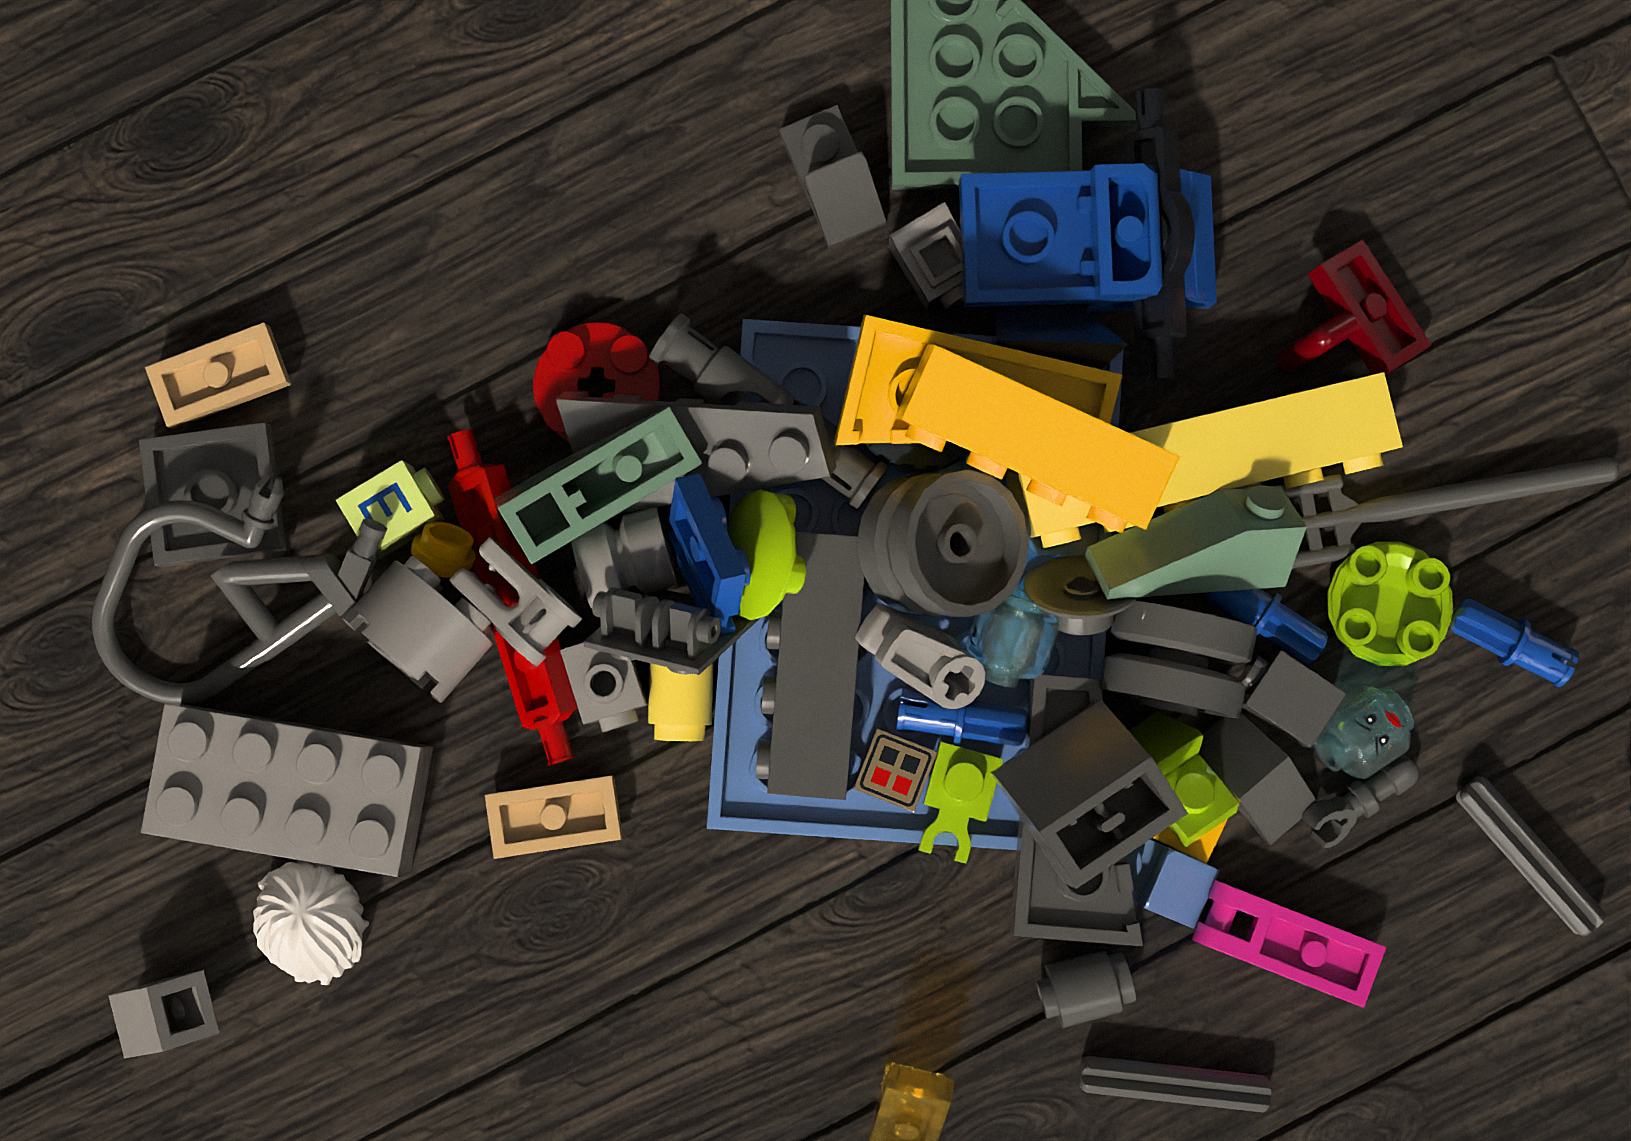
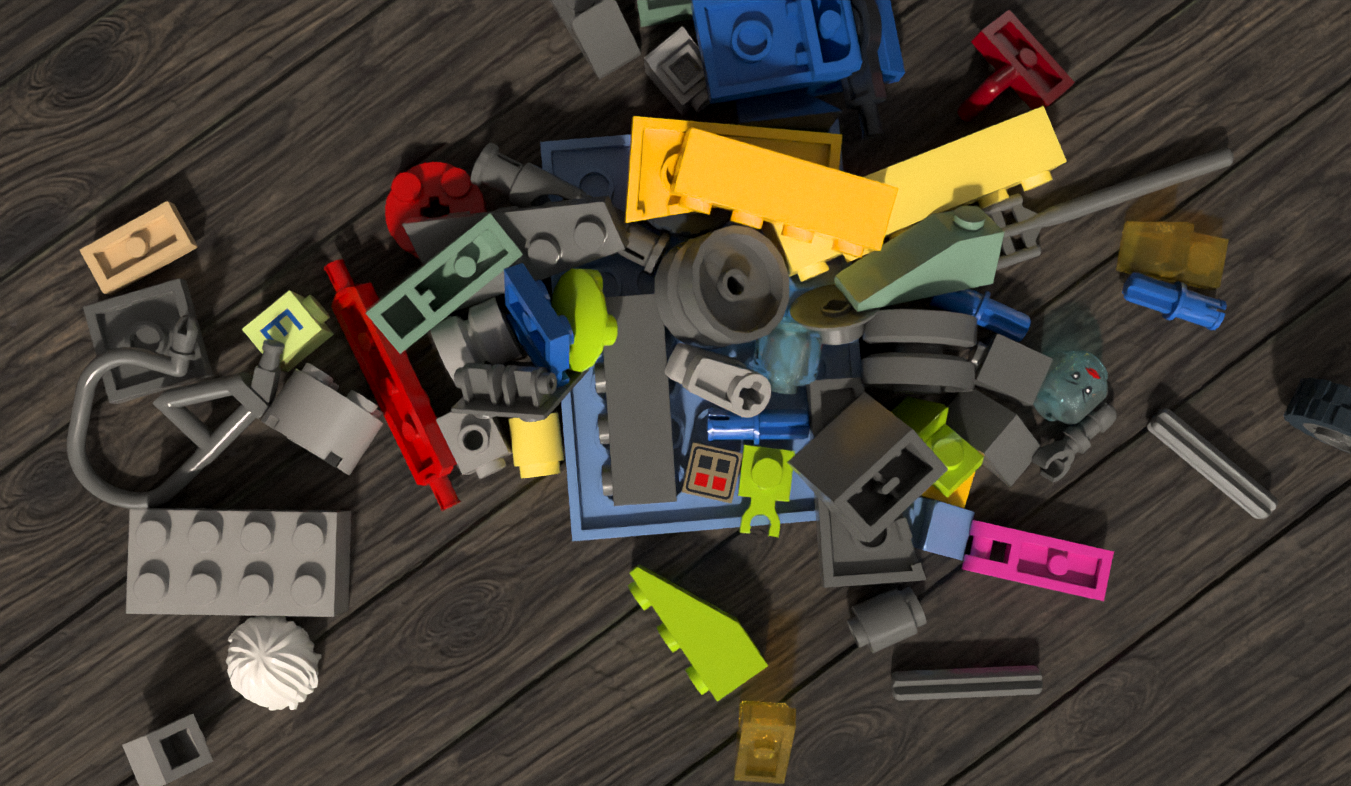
camera: 15 degrees left, 0 degrees up
yellow plate [411,522,476,578] -> none
light grey piece [449,537,582,667] -> none
tan plate [485,775,623,859] -> none
lime dish [1327,542,1453,666] -> none
none -> lime slope [627,564,768,701]
none -> clear yellow slope [1116,221,1229,290]

